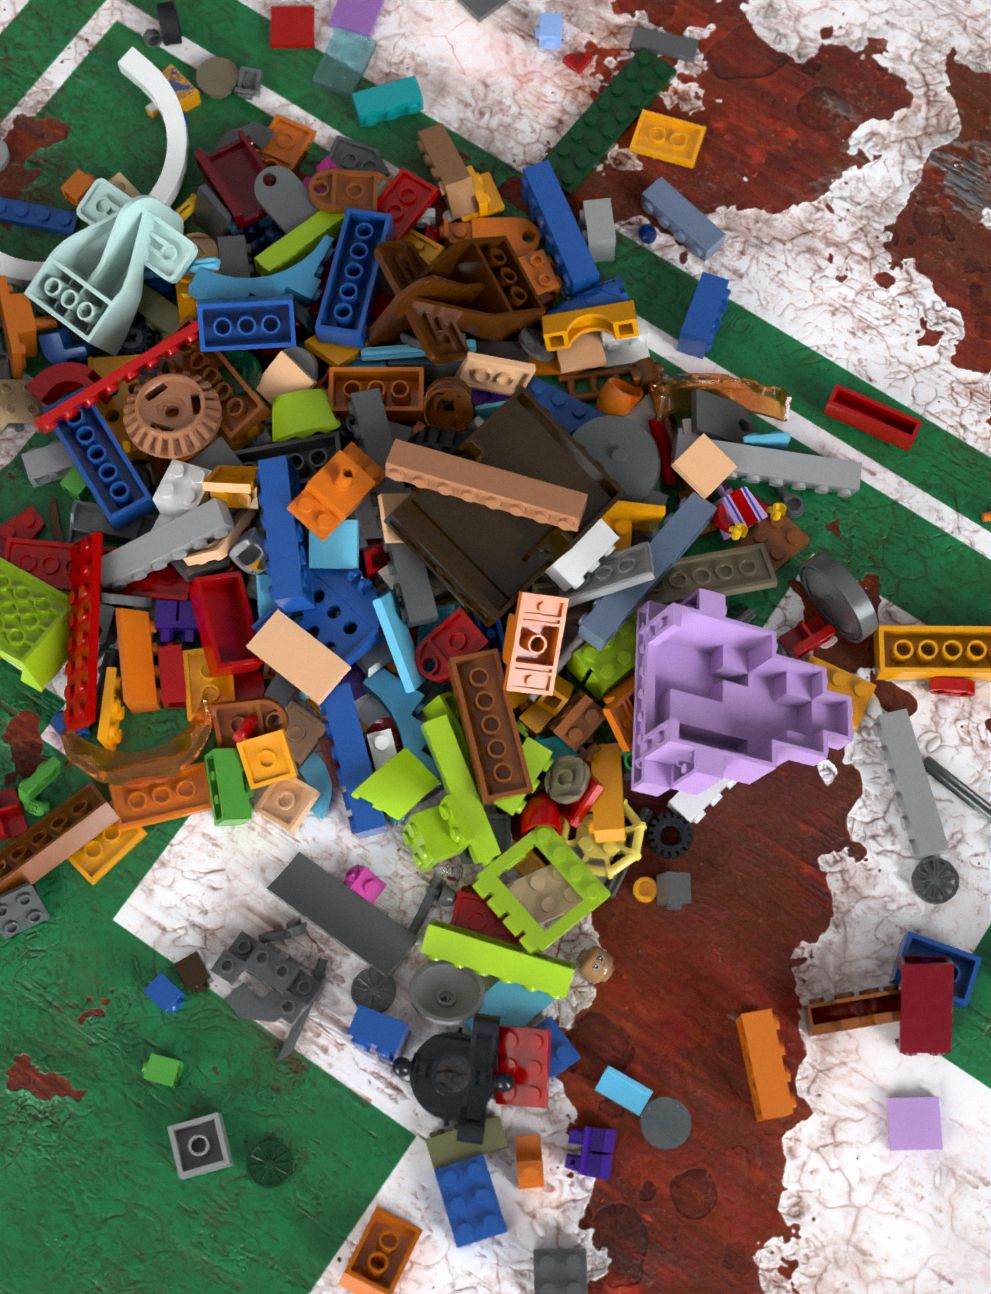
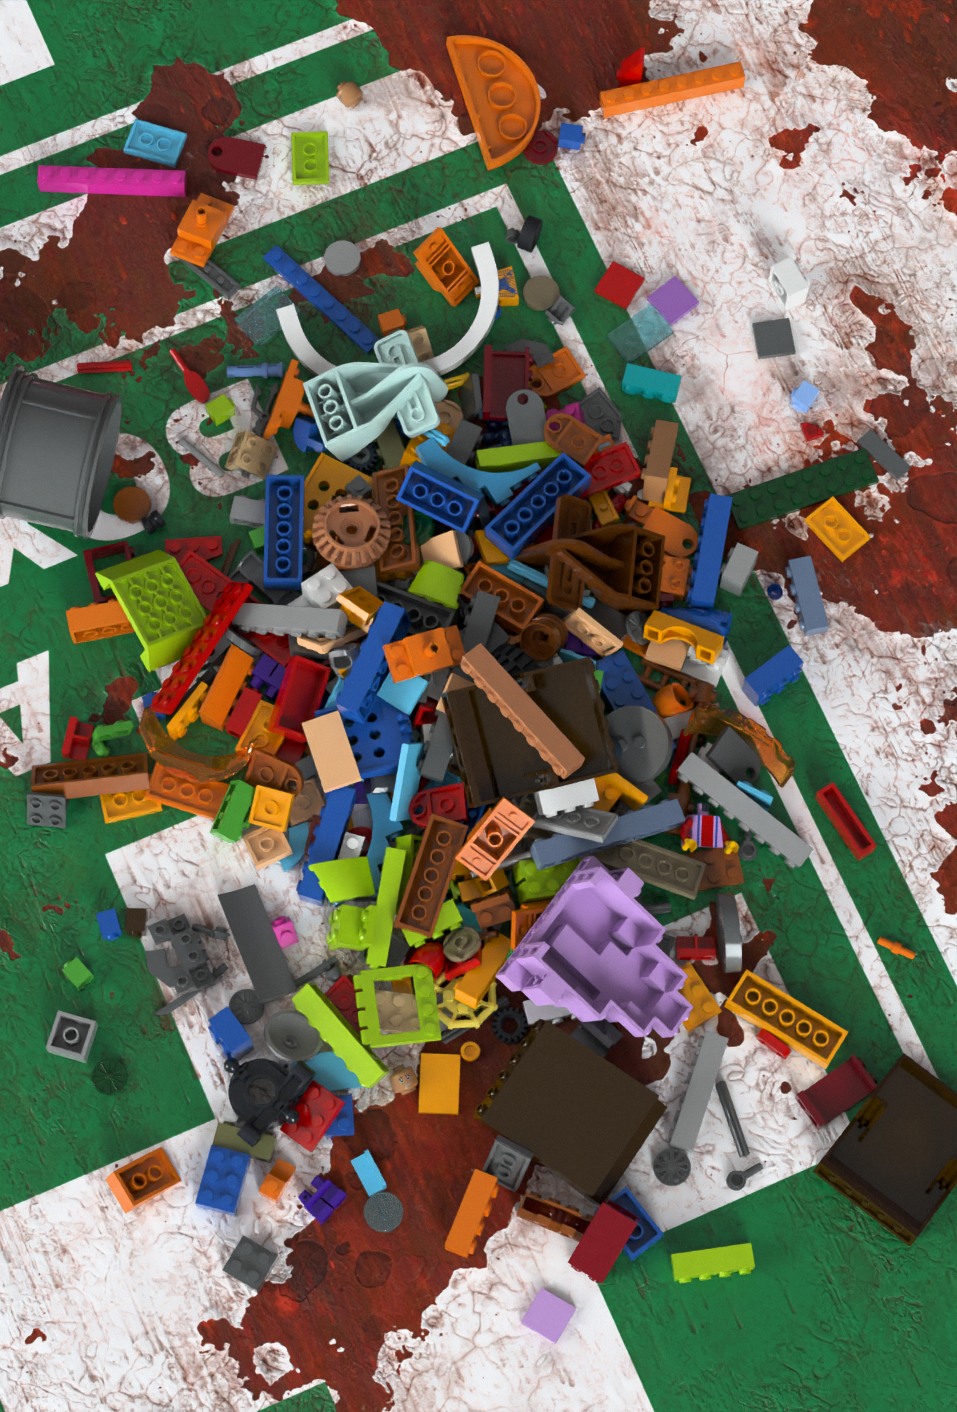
camera: 30 degrees right, 0 degrees up
red arch [26,362,112,406] -> none
red plate [33,320,200,434] -> none
red tile [232,713,259,743] -> none
dark grey brick [656,871,691,910] -> none
light nougat tile [671,433,737,500] -> none
none -> orange brick [413,227,480,307]
none -> light orange tile [418,1053,461,1115]
none -> dark brown panel [473,1019,667,1206]
none -> dark grey tile [482,1134,534,1193]
none -> dark grey bracket [570,1018,623,1058]

